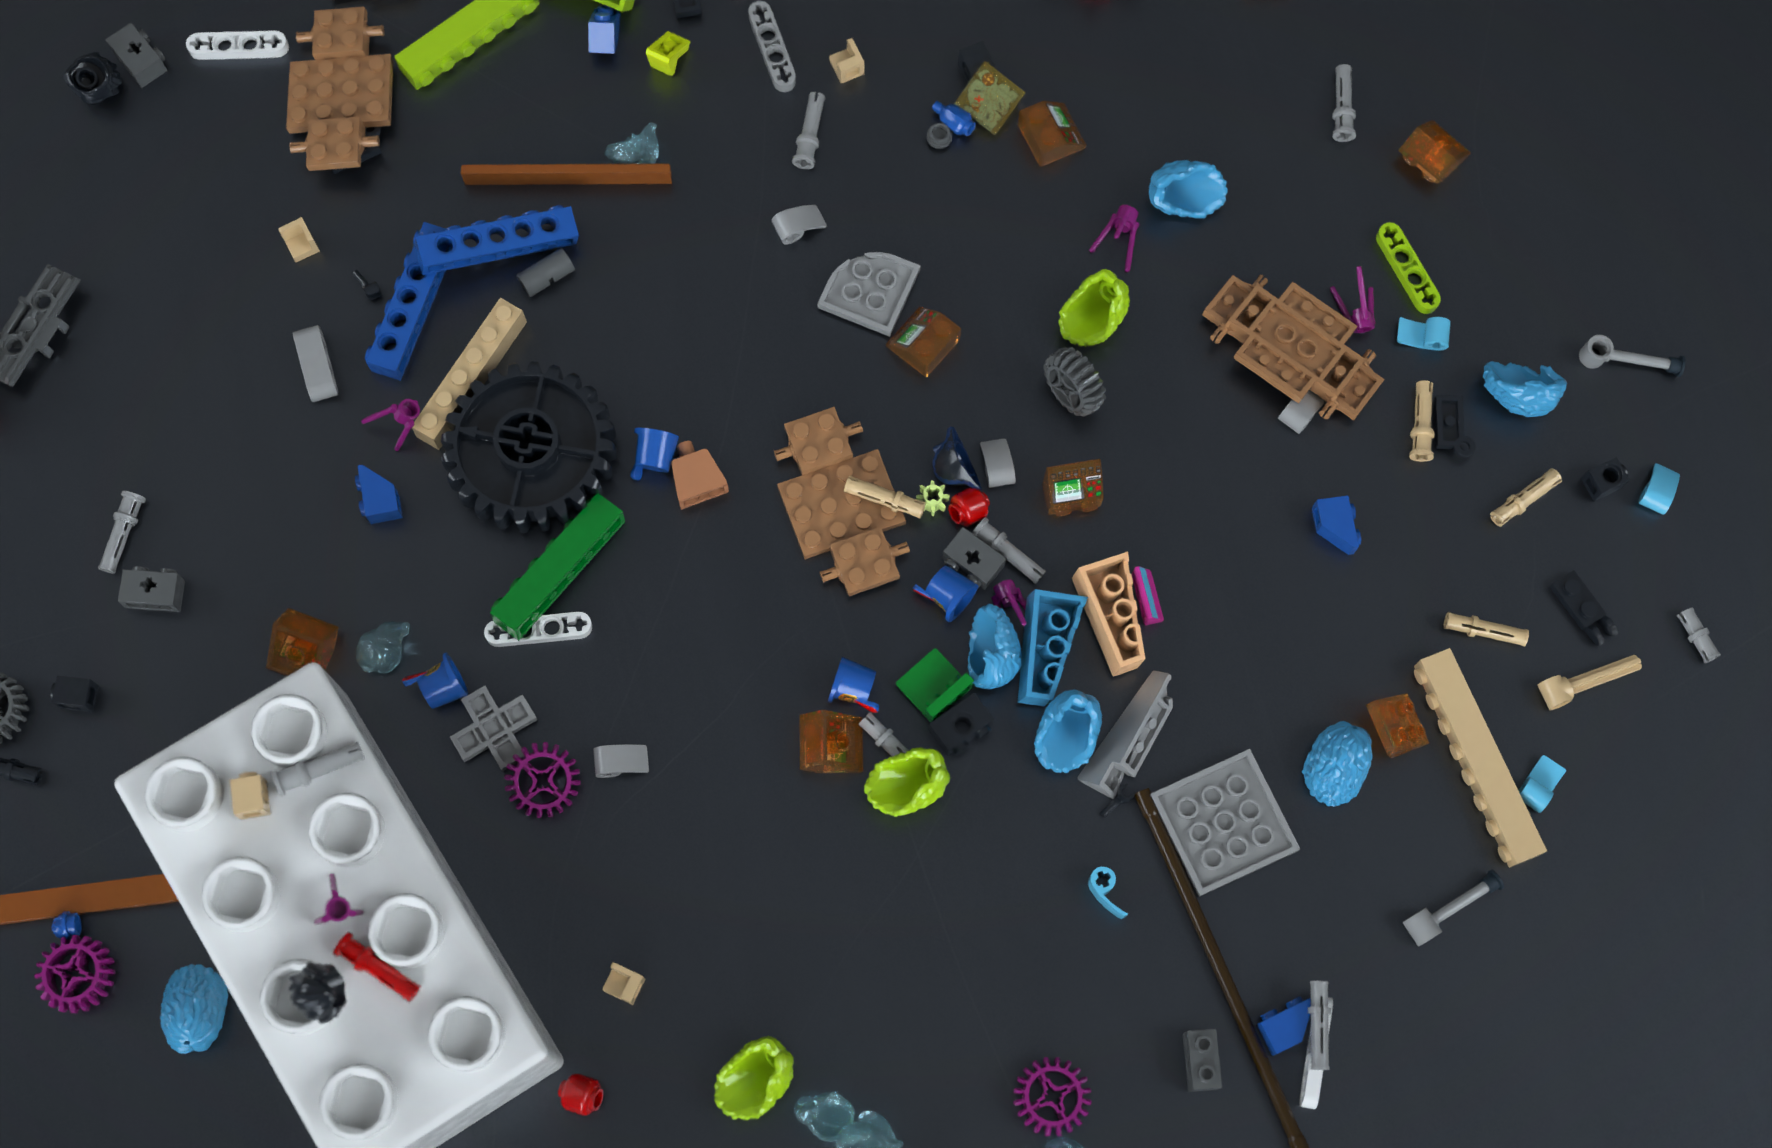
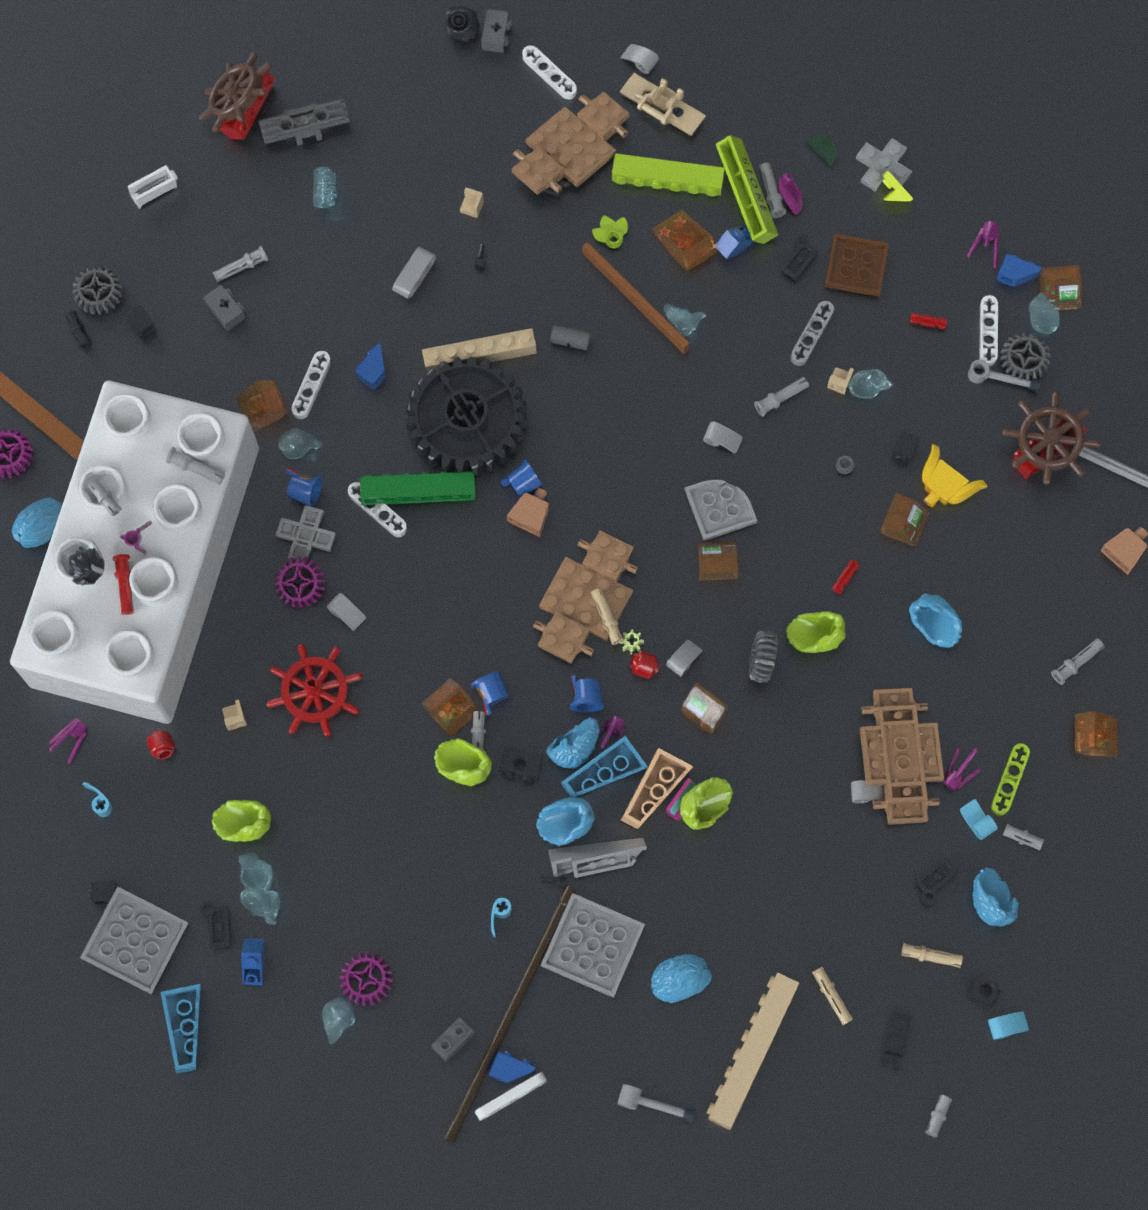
camera: 55 degrees right, 0 degrees up
blue plate [51,911,82,940] -> none
tan brick [230,772,271,820] -> none
magenta plant [361,399,420,451] -> none
blue brick [365,222,451,381] -> none
blue brick [414,205,579,275] -> none
neon yellow slope [646,31,690,76] -> none
green bracket [896,648,974,723] -> none
blue plant [932,101,976,136] -> none
hat [933,426,983,490] -> none
dark grey brick [942,527,1006,590] -> none
clear yellow tile [954,61,1026,135] -> none
light grey pin [972,517,1046,584] -> none
magenta plant [1090,205,1139,272] -> none
light grey pin [1308,981,1331,1070] -> none
blue slope [1312,495,1361,555] -> none
clear orange plate [1366,693,1429,758] -> none
tan pin [1409,380,1435,462] -> none
medium azure panel [1518,755,1566,813] -> none
tan axle [1537,655,1642,710] -> none
light grey piece [1579,335,1686,377] -> none
none -> light grey pin [88,479,122,516]
none -> red piece [266,644,363,737]
none -> white beam [292,351,331,419]
none -> clear light blue piece [313,167,336,208]
none -> lime plate [592,215,628,248]
none -> clear orange slope [652,210,717,271]
none -> lime hair [680,777,733,830]
none -> red axle [832,560,859,594]
none -> clear light blue hair [848,369,893,399]
none -> yellow torso [922,444,988,507]
none -> light grey pin [1003,824,1044,851]

